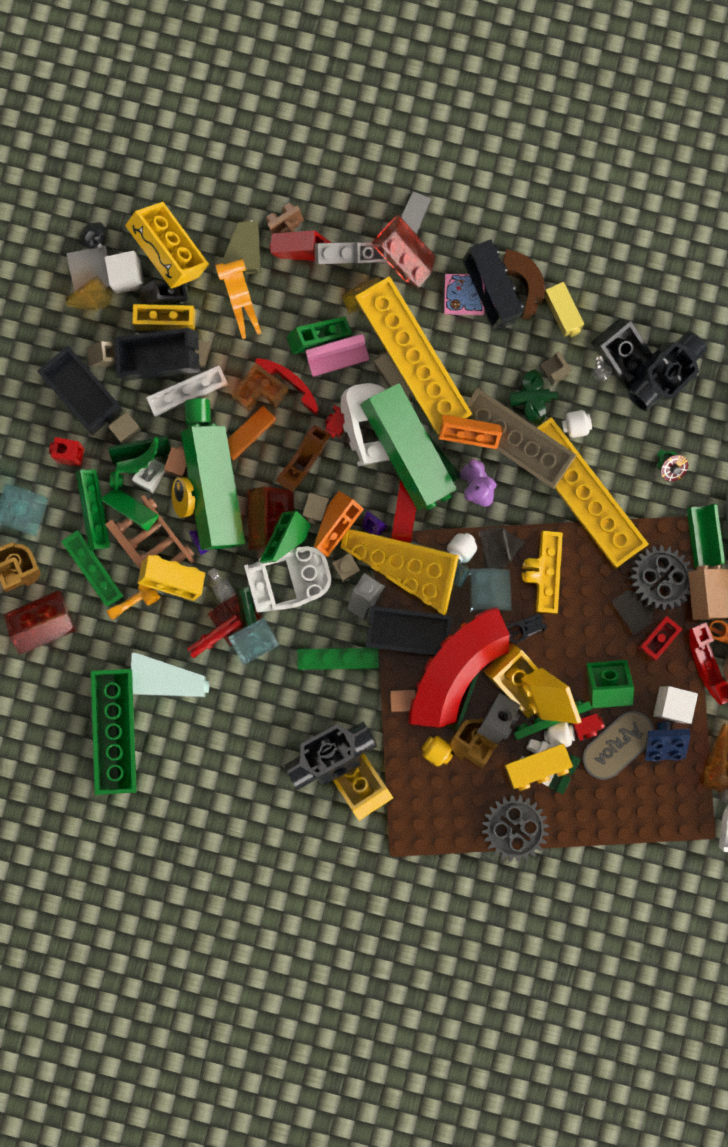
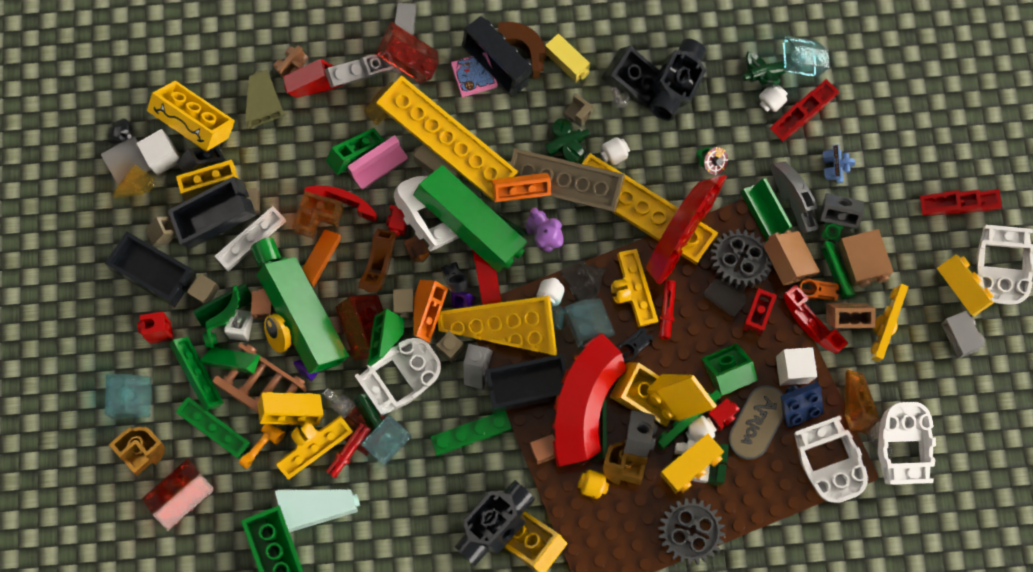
camera: 15 degrees left, 10 degrees down
light orange flag [215,259,261,340] -> none
none -> yellow plate [276,415,353,480]
none -> reddish brown plate [404,236,430,263]
none -> black piece [441,262,468,293]
none -> red brick [646,174,727,284]
none -> red pin [659,280,676,340]
none -> white slope [794,416,868,503]

